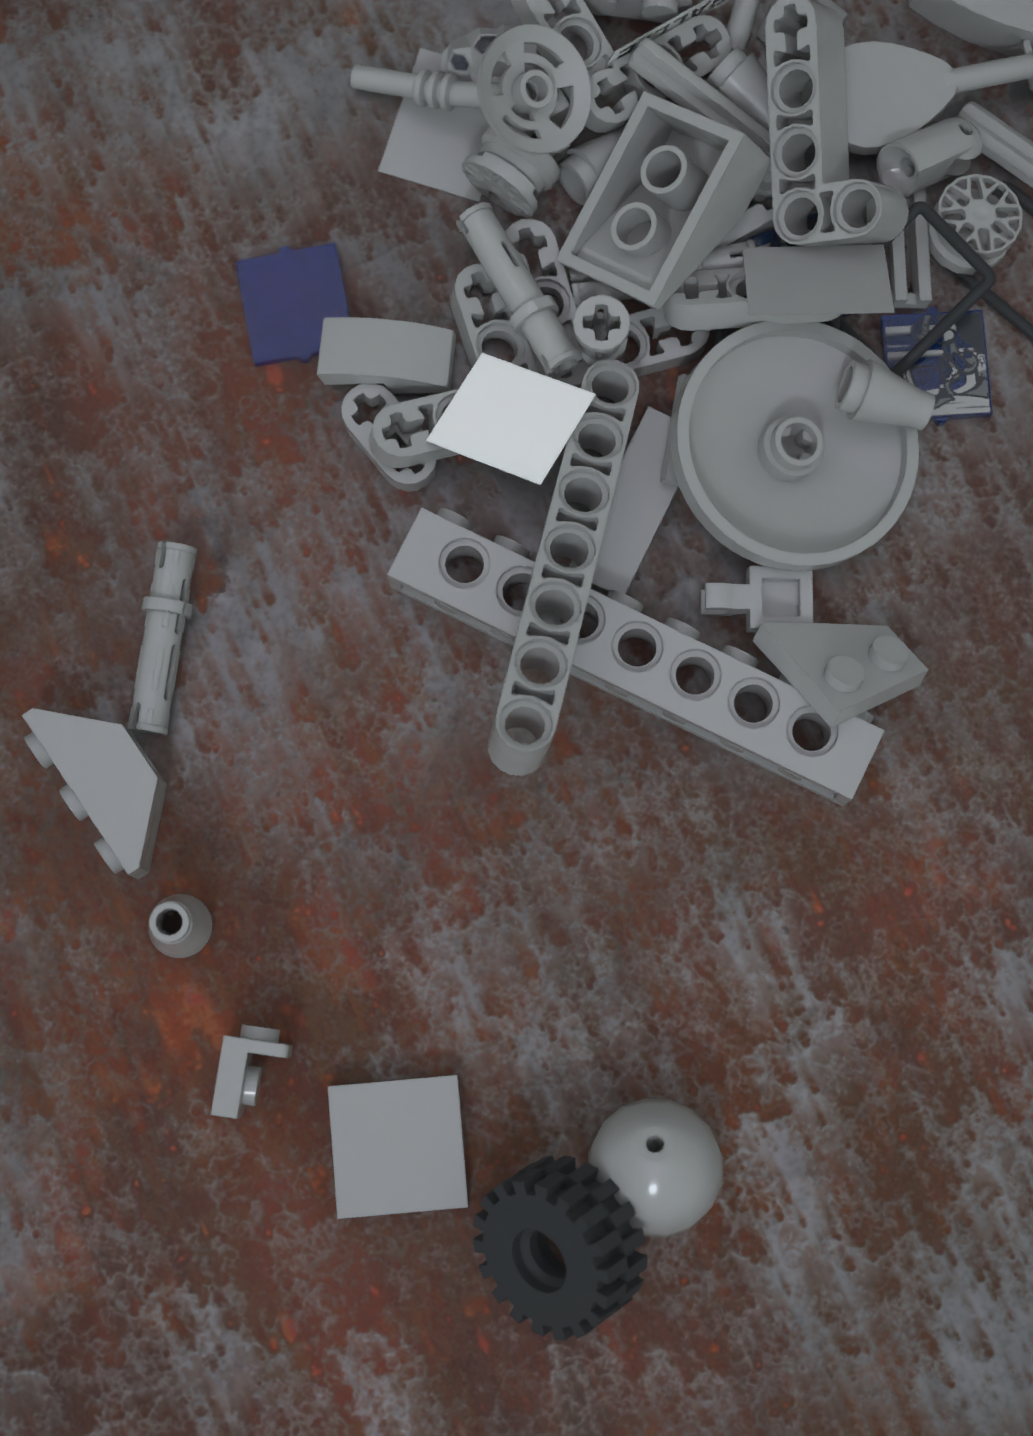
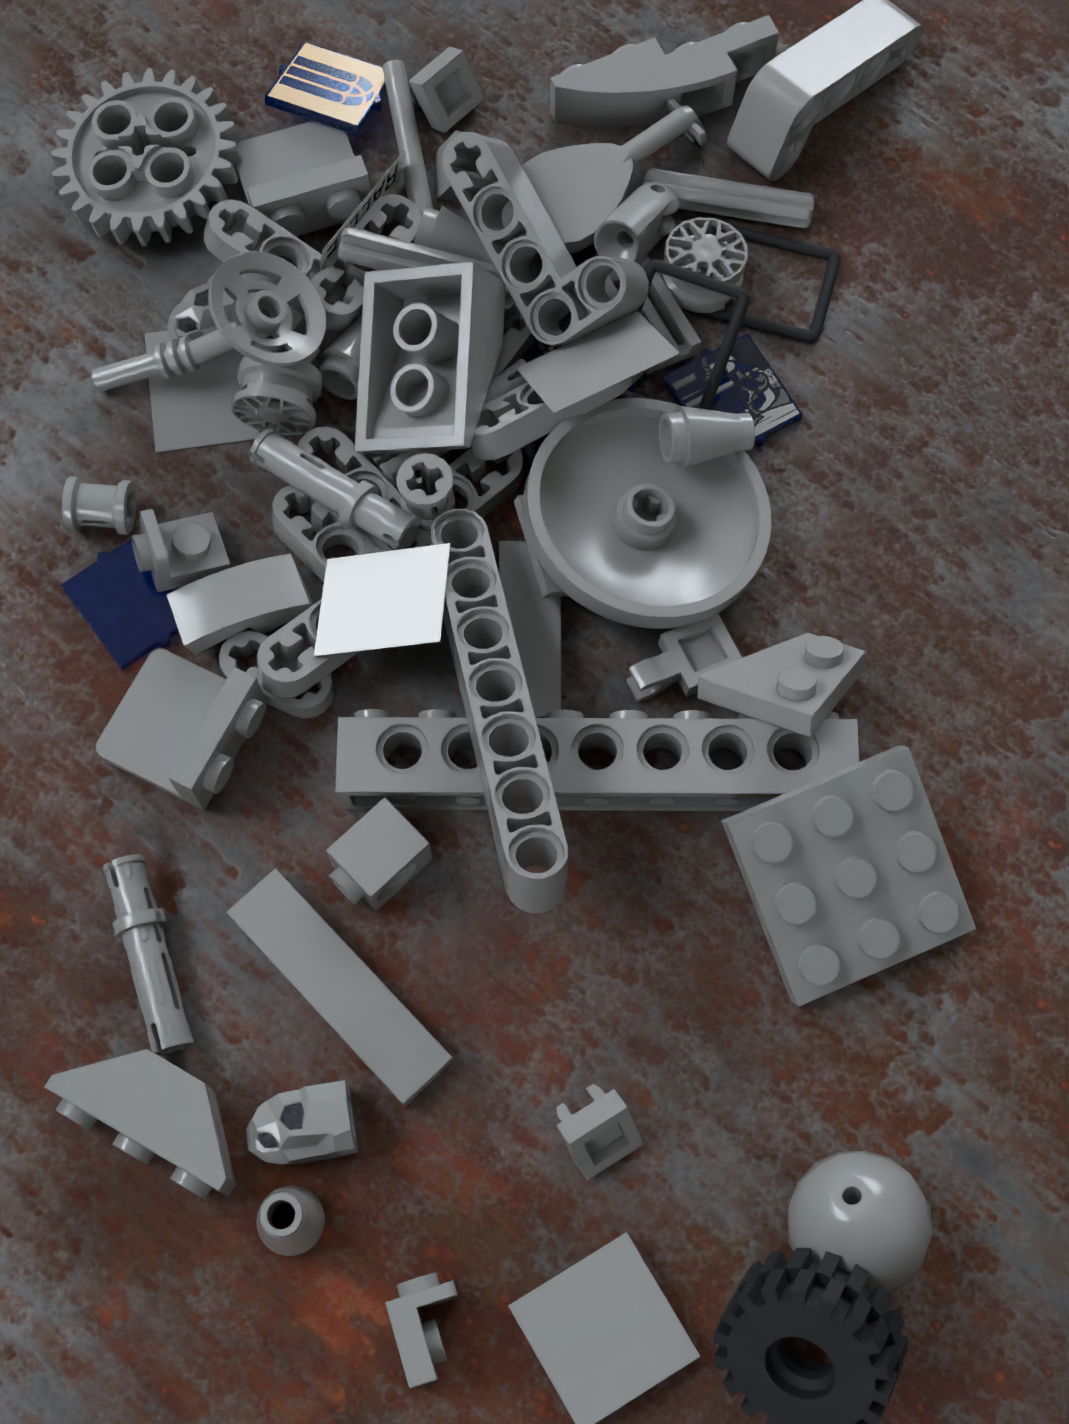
camera: 25 degrees left, 10 degrees down
none -> light grey bush [62,476,136,535]
none -> light grey bracket [96,649,267,810]
none -> light grey bracket [131,509,230,593]
none -> light grey tile [226,868,453,1107]
none -> light grey rock [246,1080,358,1164]
none -> light grey brick [326,797,433,911]
none -> light grey tile [556,1084,644,1180]
none -> light grey plate [721,745,976,1007]

